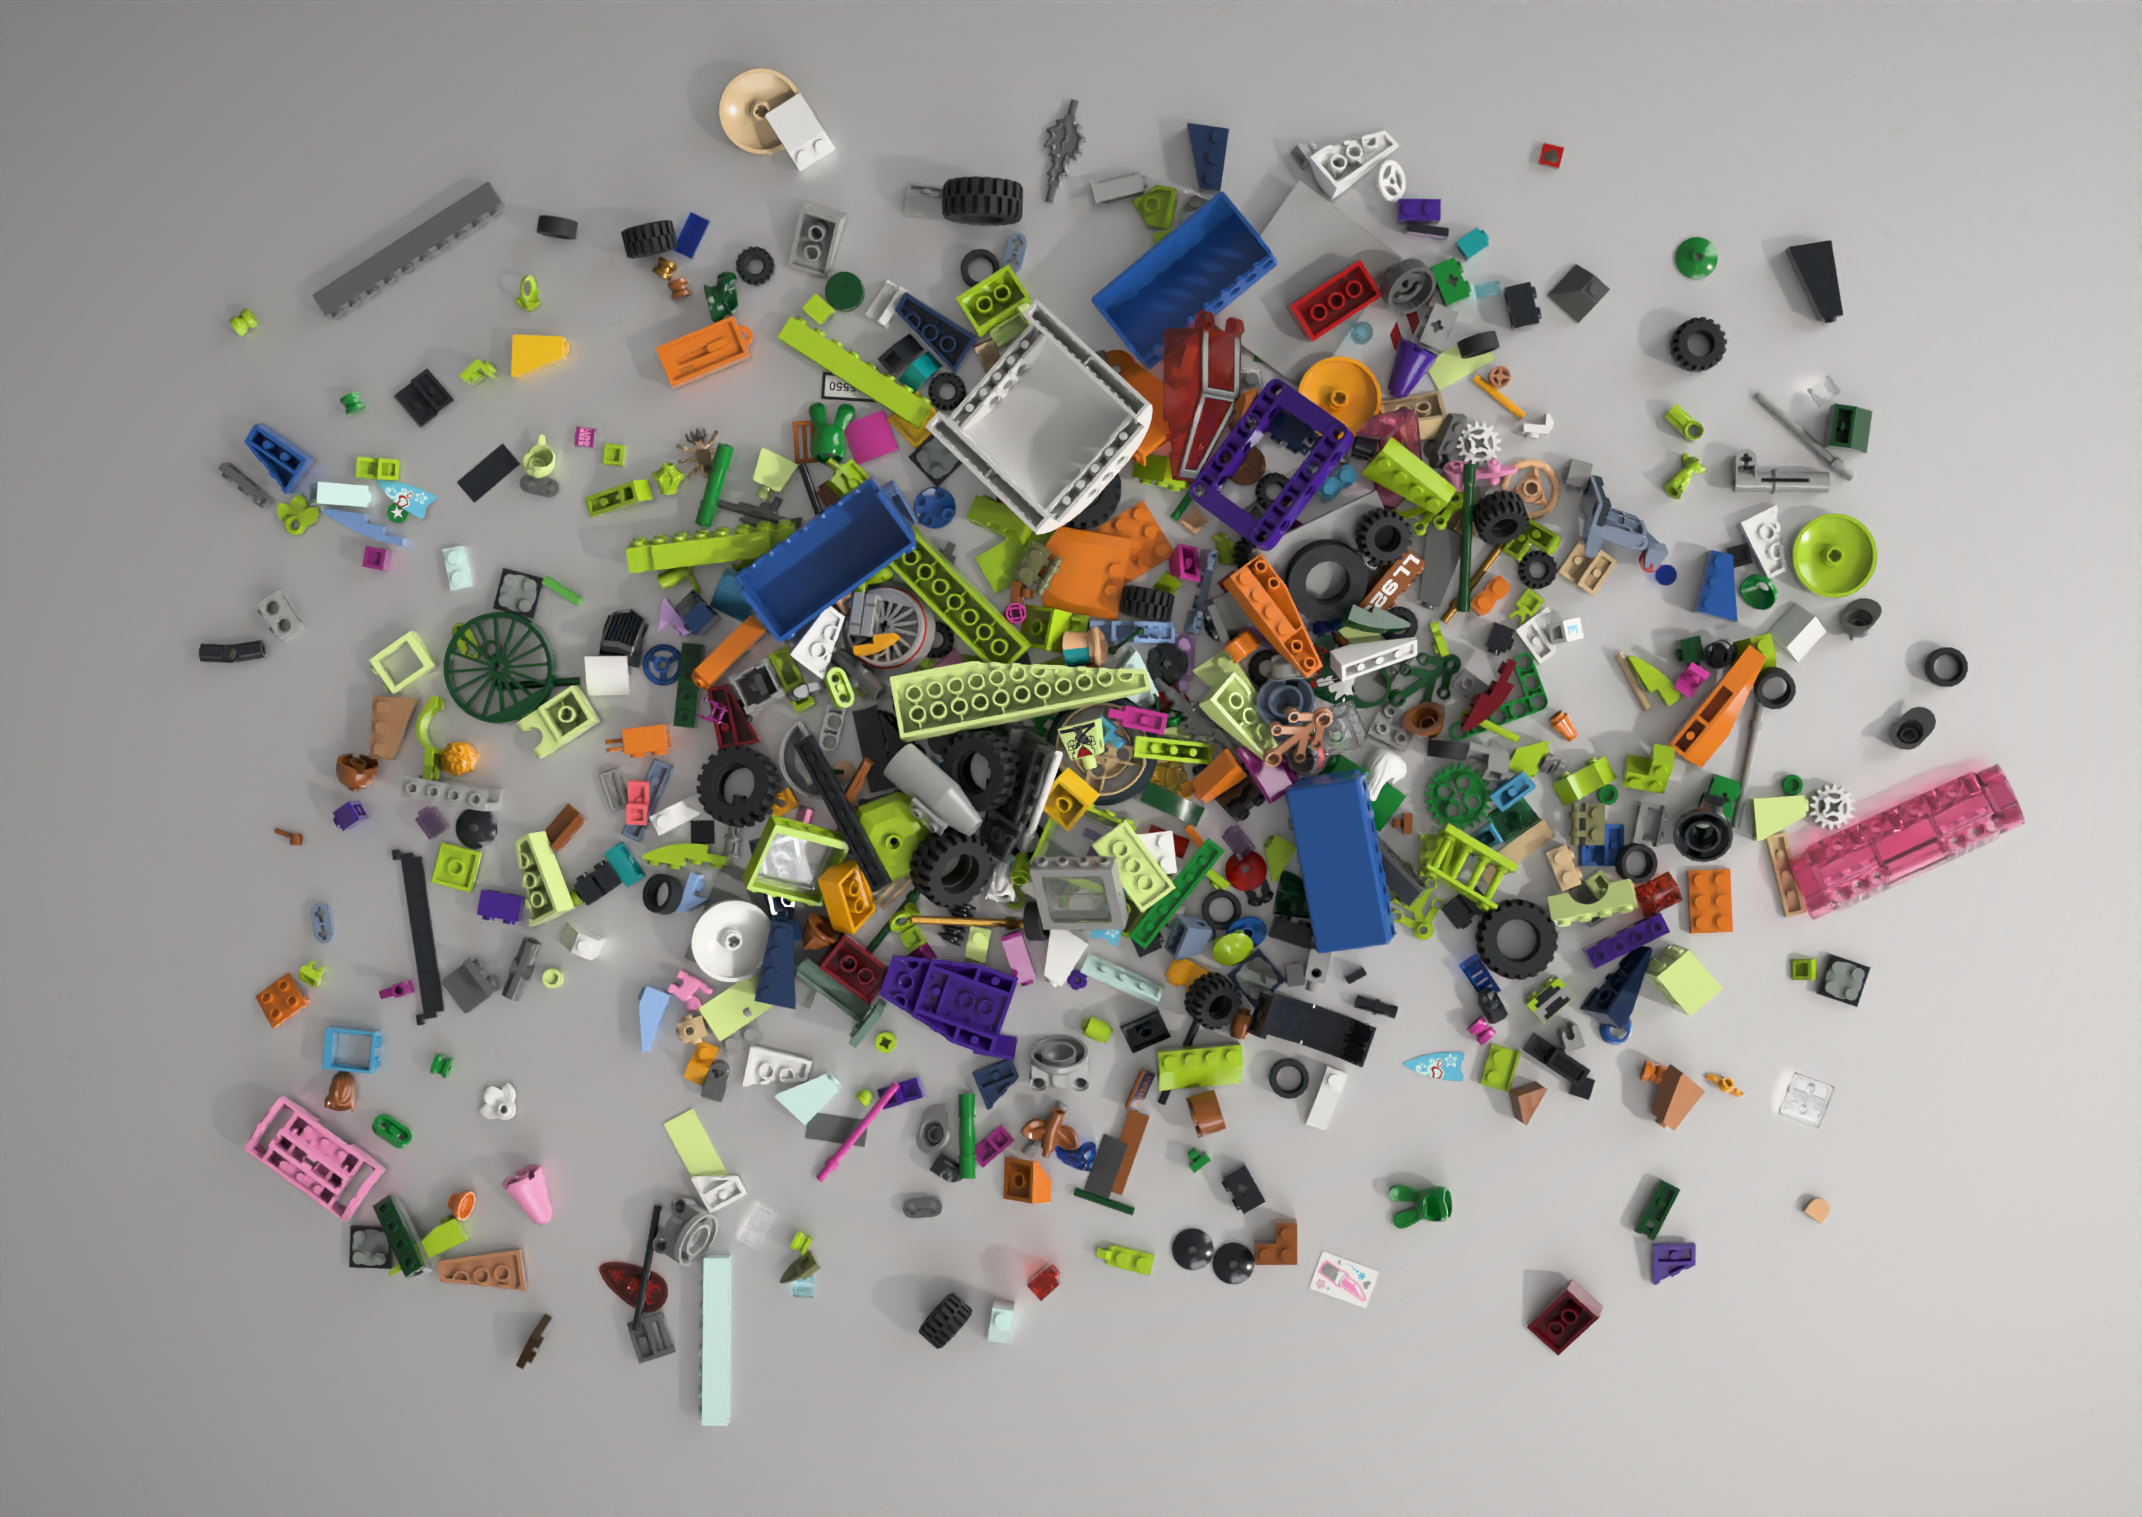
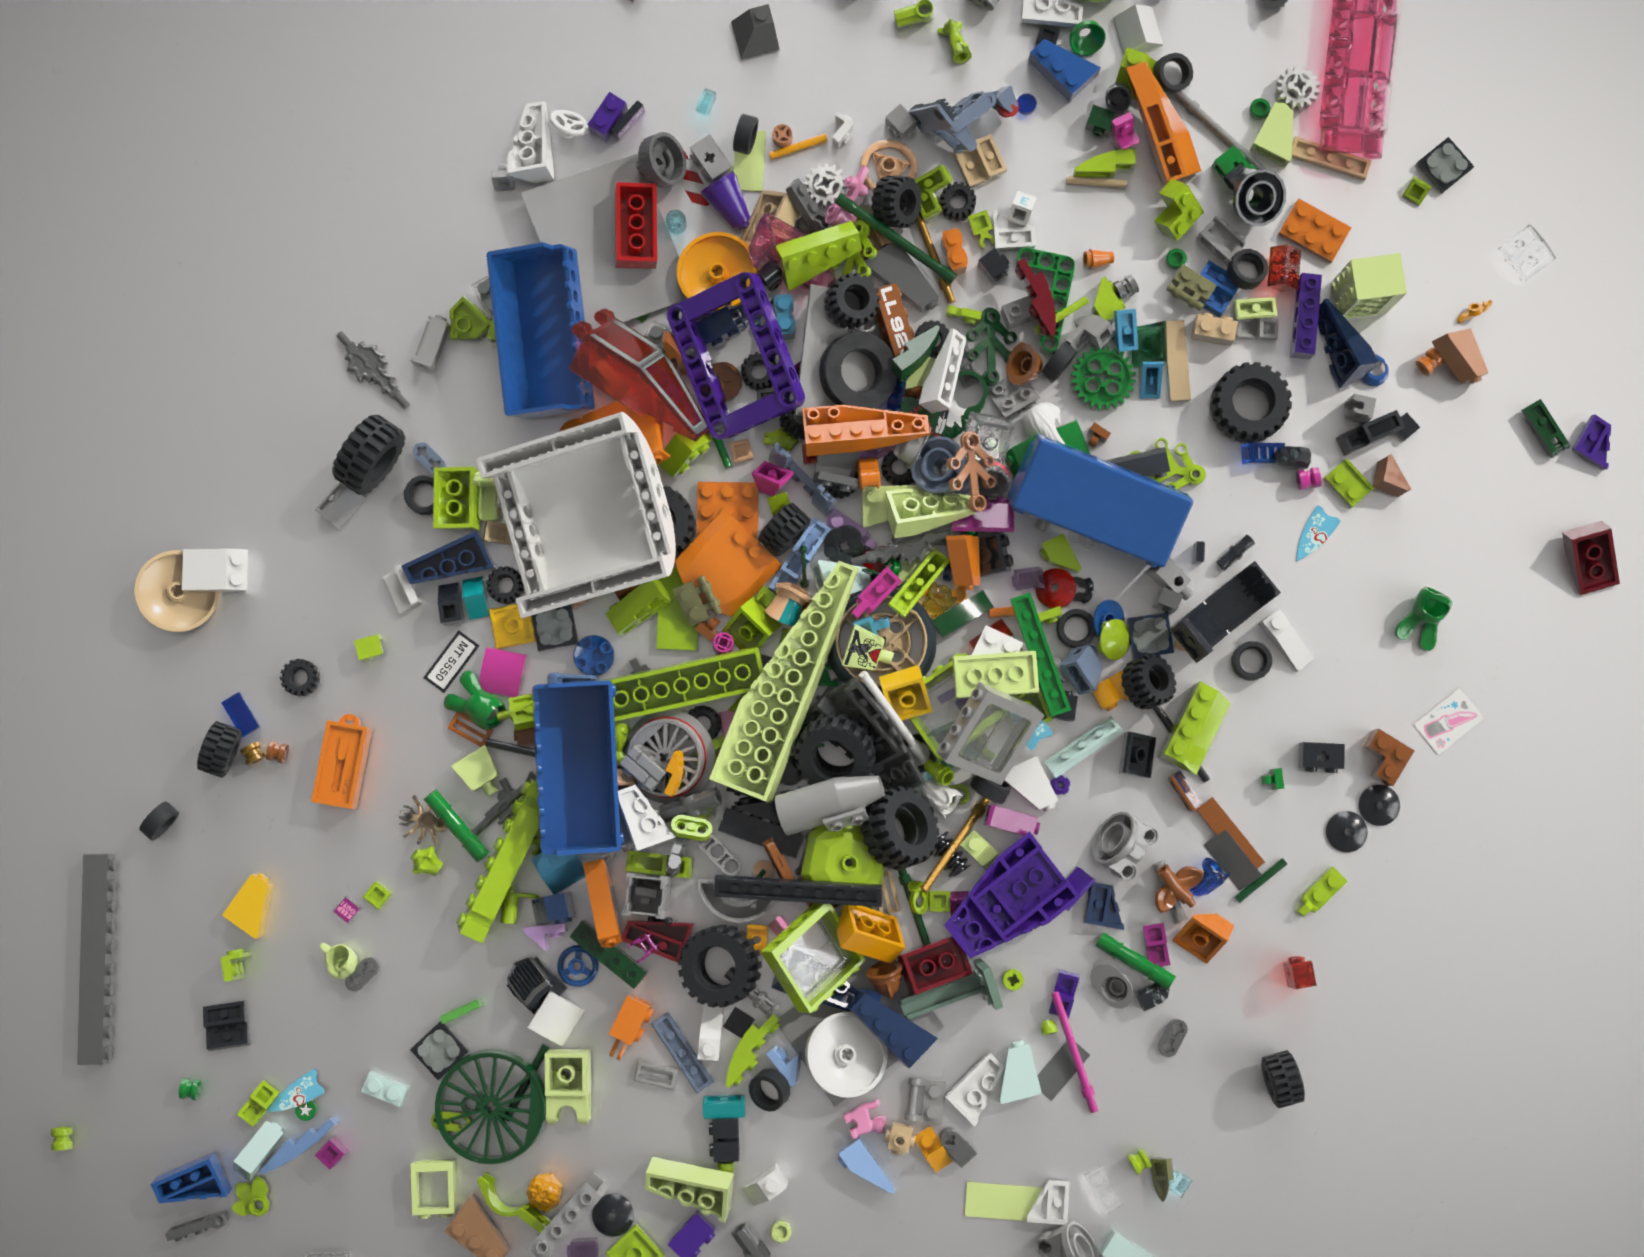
camera: 55 degrees left, 5 degrees down
black sticker [457,443,520,503] -> none
lime piece [515,275,540,312] -> none
dark orange panel [545,803,588,852] -> none
lime slope [584,479,653,518] -> none
coral slope [626,780,650,825] -> none
yellowish green window [698,972,774,1041] -> none
dark green piece [704,272,738,323] -> none
lime brick [778,316,933,430] -> none
light grey slope [788,201,847,279] -> none
dark green head [825,272,865,312] -> none
light aqua slope [987,1299,1015,1344] -> none
lime brick [1080,1016,1113,1043] -> none
dark orange brick [1186,1090,1226,1138] -> none
dark blue wedge [1187,123,1229,195] -> none
dark orange brick [1229,1007,1252,1040] -> none
black brick [1267,913,1313,949] -> none
dark green brick [1273,870,1310,919] -> none
lime slope [1418,834,1460,876] -> none
lime fence [1419,823,1519,911] -> none
green brick [1430,257,1472,307] -> none
black piece [1441,886,1486,929] -> none
teal brick [1454,227,1489,261] -> none
black brick [1503,282,1542,331] -> none
brick [1524,976,1575,1024] -> none
yellowish green arch [1547,879,1638,927] -> none
lime brick [1552,756,1617,806] -> none
light nougat tile [1803,1198,1830,1223] -> none

